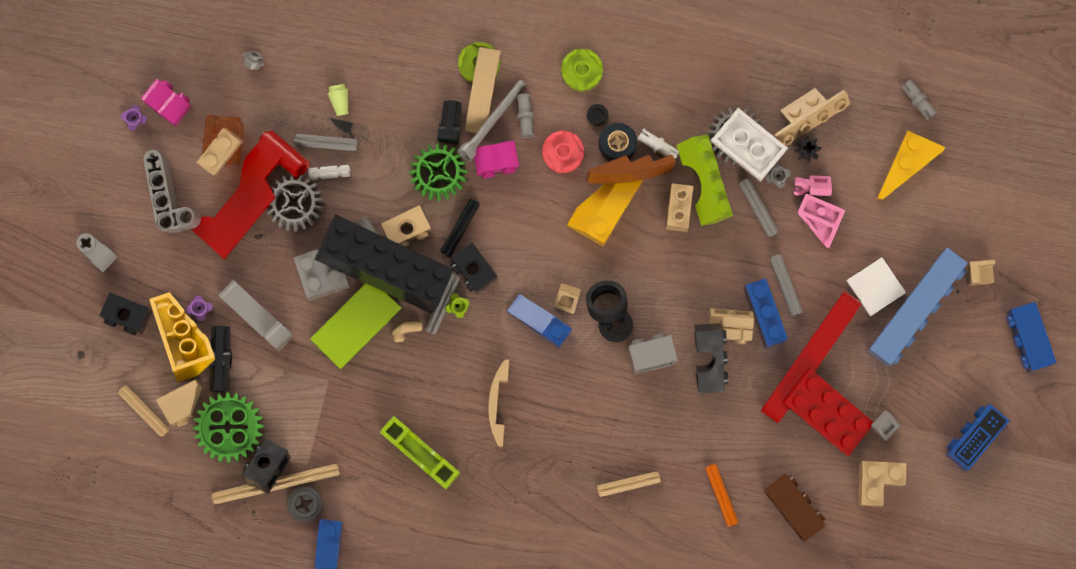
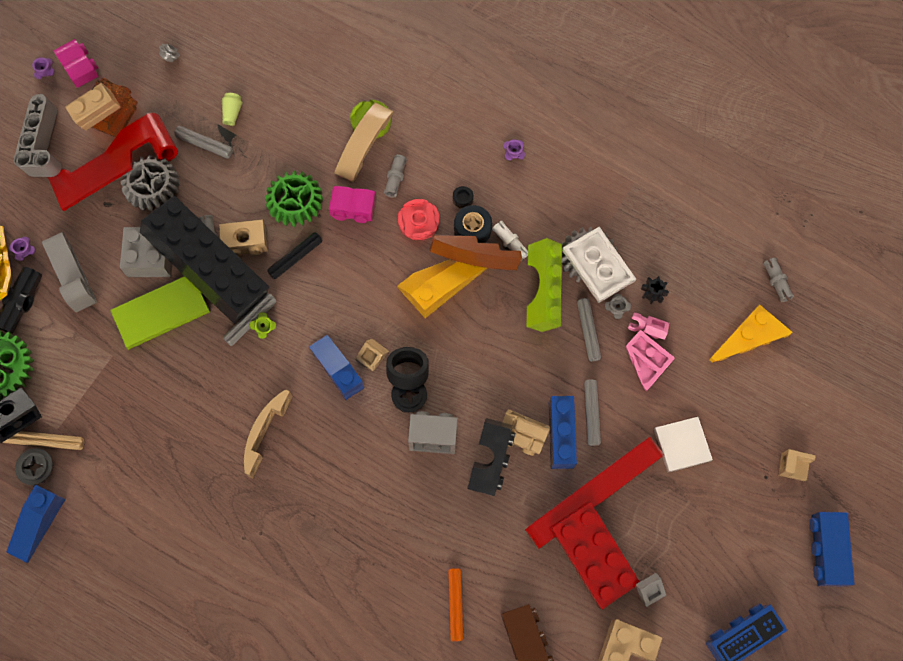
camera: 20 degrees right, 10 degrees down
white axle [308,165,350,180] -> none
lime arch [380,416,460,490] -> none
tan arm [392,321,422,343] -> none
black piece [437,100,462,144] -> none
black brick [450,242,498,294] -> none
light grey piece [457,80,525,161] -> none
lime tile [561,49,603,91] -> none
tan axle [597,471,661,497] -> none
tan brick [666,183,693,232] -> none
tan bracket [774,88,850,146] -> none
medium blue brick [867,247,968,367] -> none
none -> medium lavender plate [503,139,525,161]

